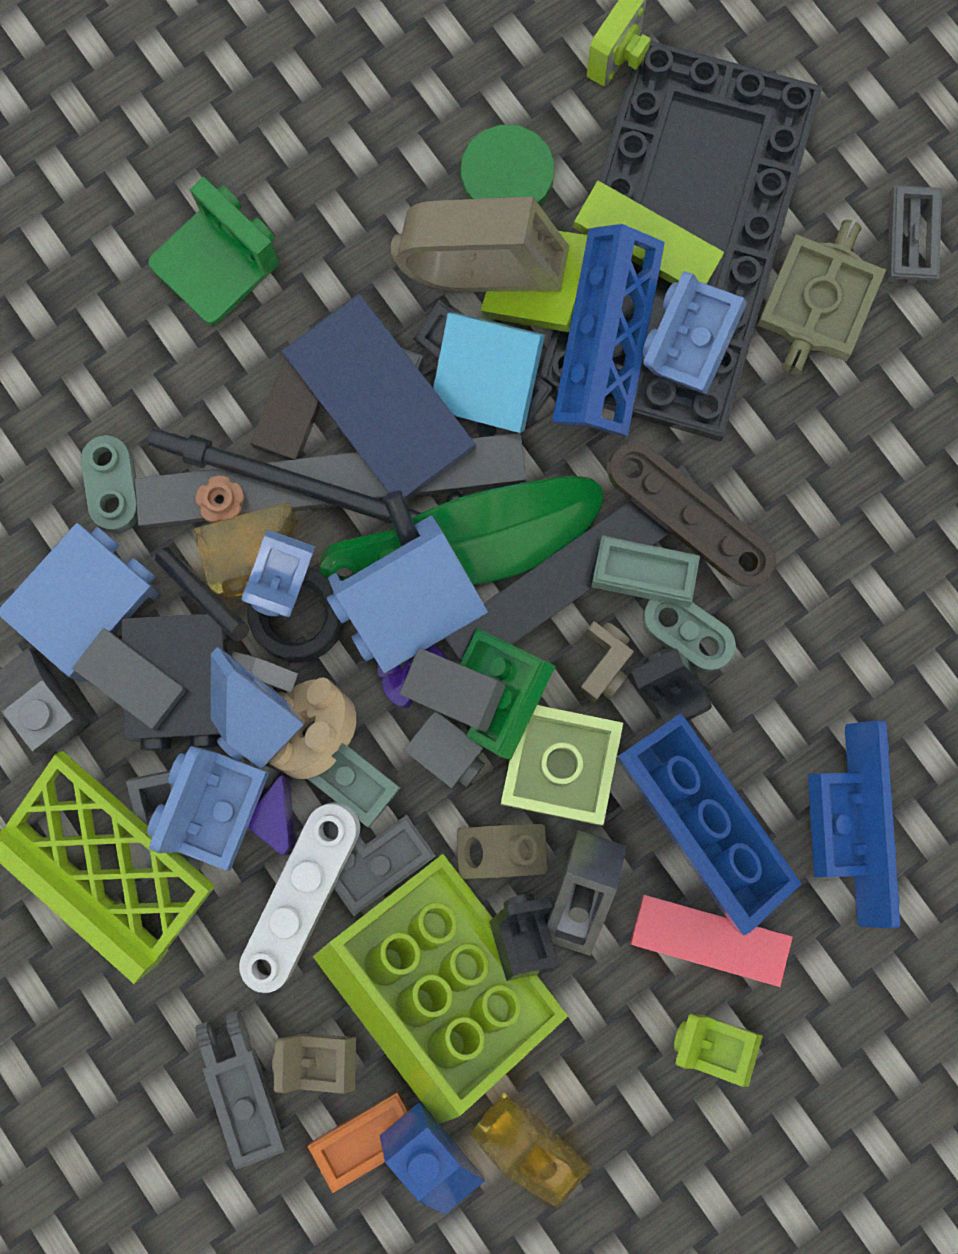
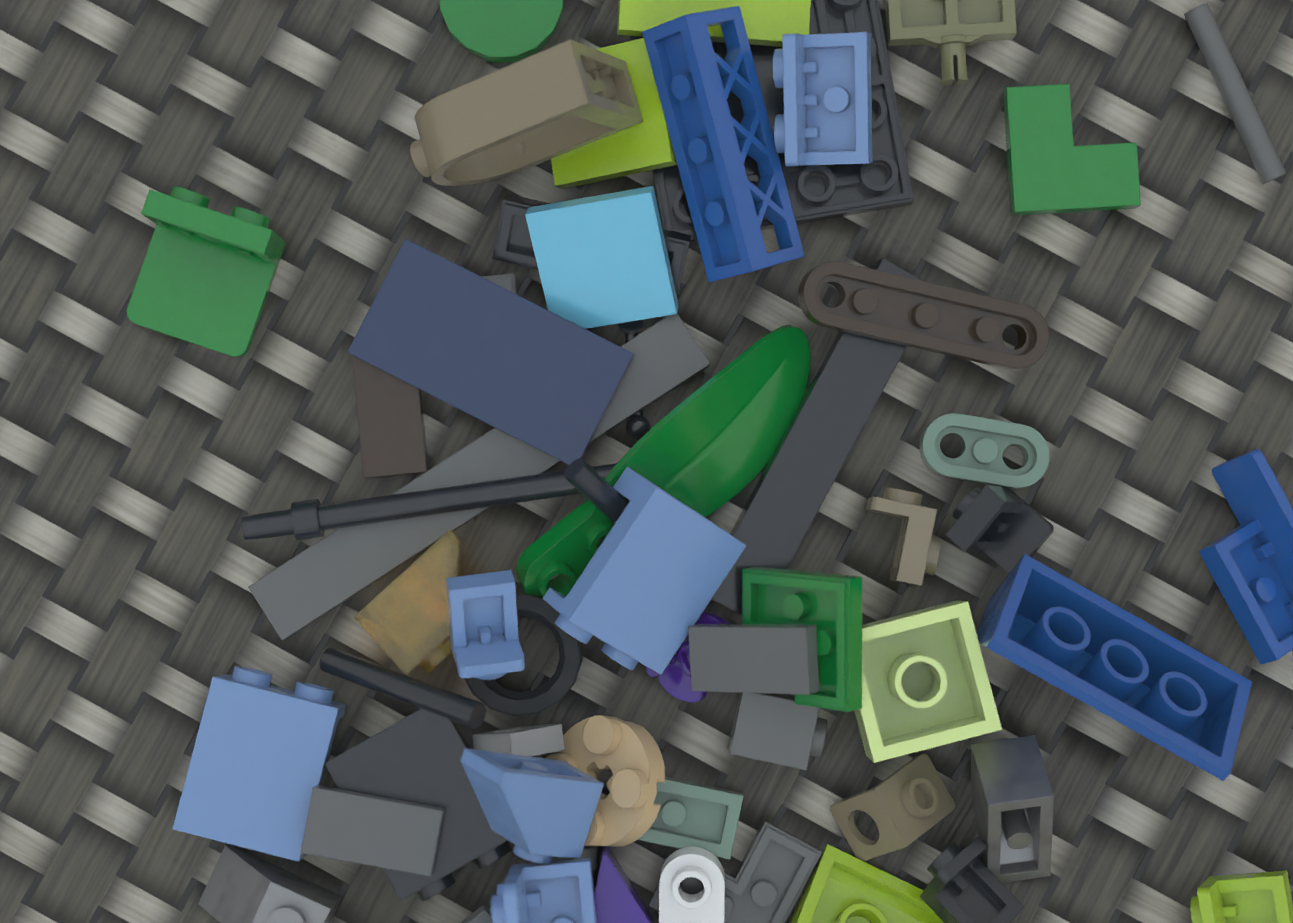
camera: 30 degrees left, 5 degrees up
sand green plate [81,435,138,533] -> none
nougat plate [195,475,245,523] -> none
sand green tile [591,535,700,607] -> none
coral tile [630,894,793,987] -> none
none -> green tile [1003,84,1141,216]

